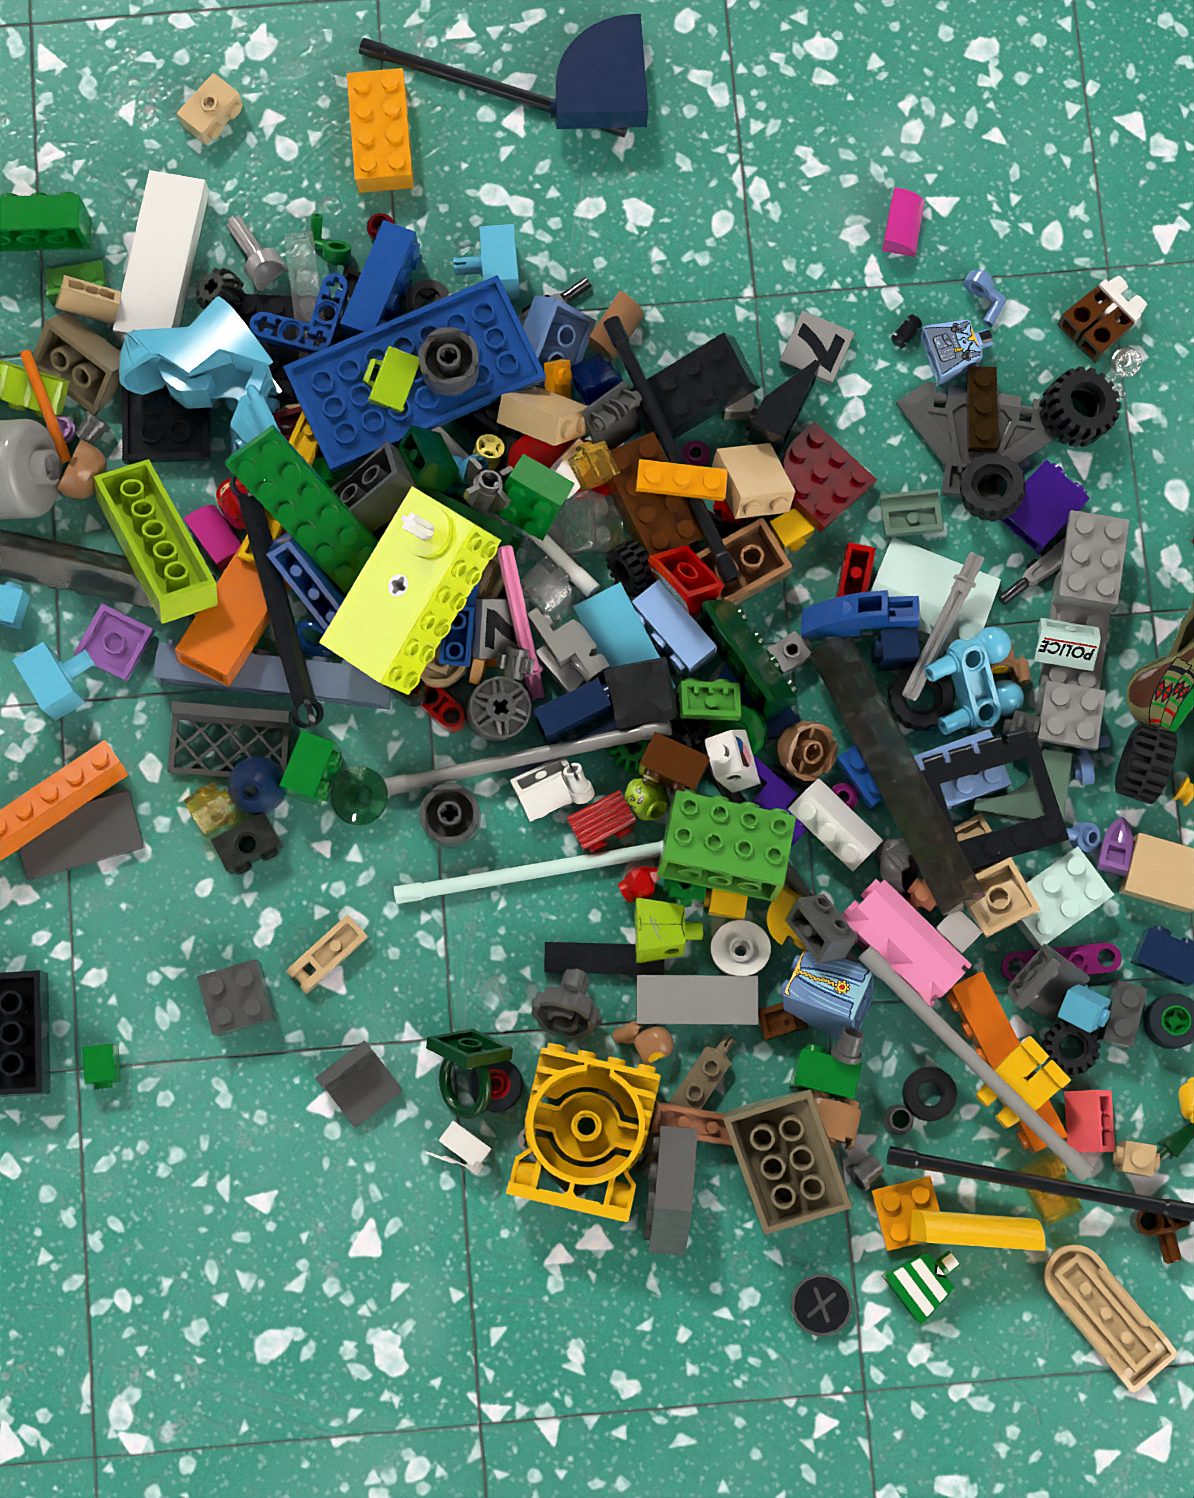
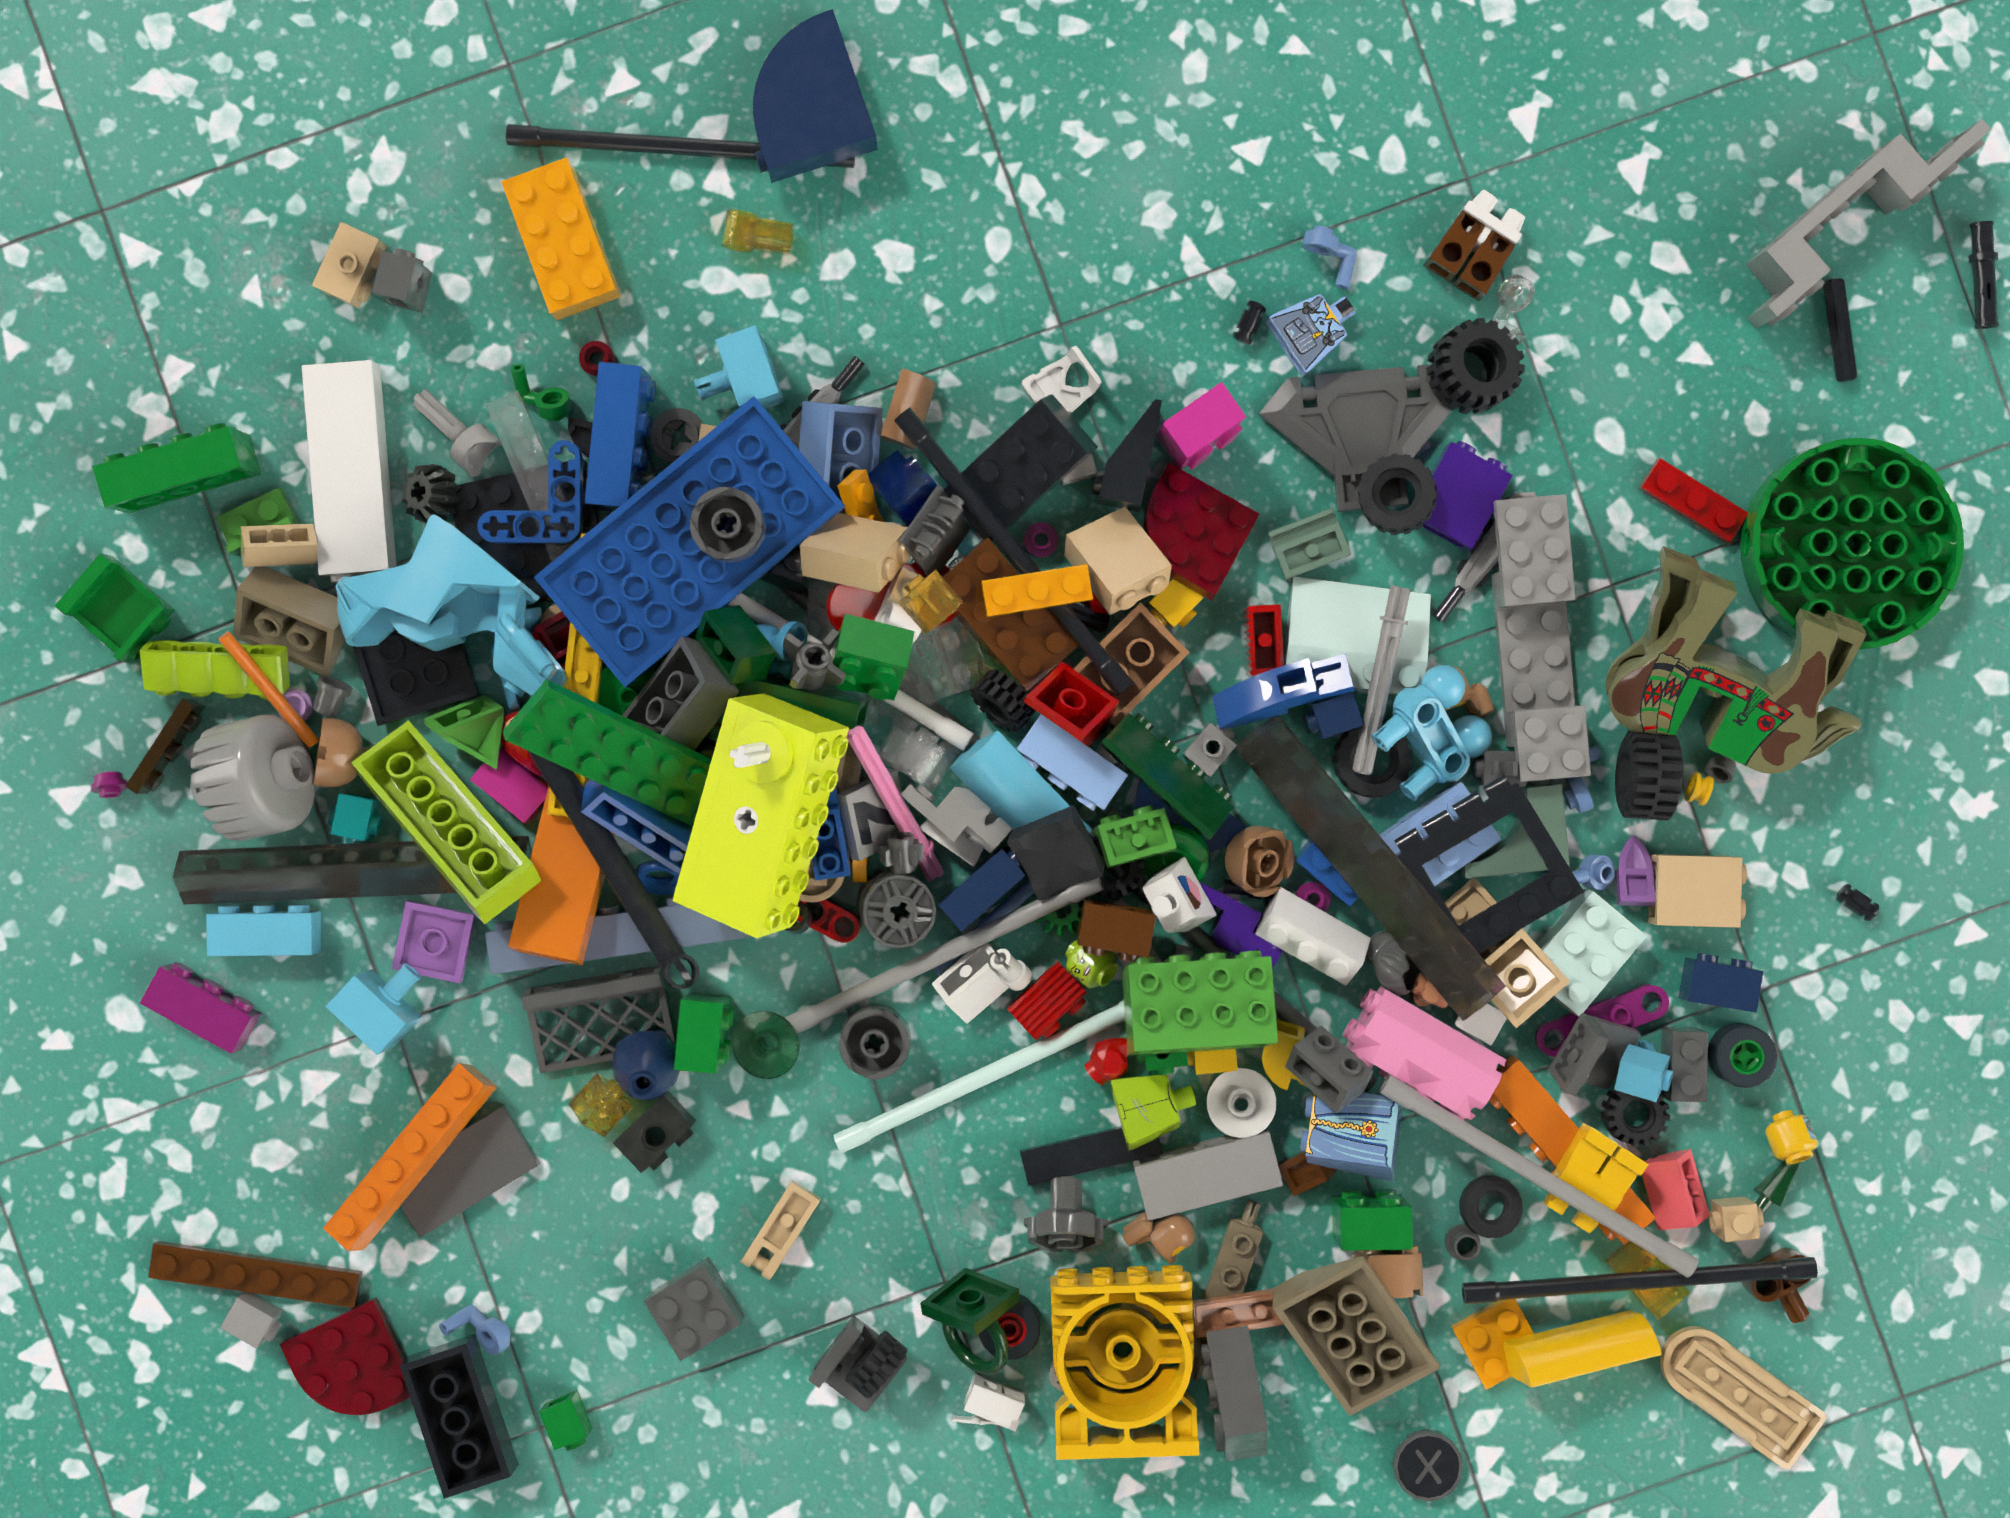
camera: 15 degrees left, 10 degrees up
lime piece [362,346,420,413] -> none
light yellow wheel [472,434,505,470] -> none
light grey tile [779,310,855,386] -> none
dark grey piece [831,1027,865,1065] -> none
dark grey piece [846,1154,884,1192] -> none
torso [881,1251,960,1324] -> none
dark pink brick [882,187,925,257] -> none
dark brown plate [966,366,998,452] -> none
light aqua panel [1034,618,1101,671] -> none
none -> teal brick [328,792,383,846]
none -> dark grey brick [372,248,432,313]
none -> bright green slope [424,694,504,770]
none -> medium blue plate [439,1305,511,1355]
none -> clear yellow piece [722,209,794,255]
none -> black tyre [845,1331,908,1399]
none -> white piece [1021,346,1102,414]
none -> dark pink brick [1156,382,1246,470]

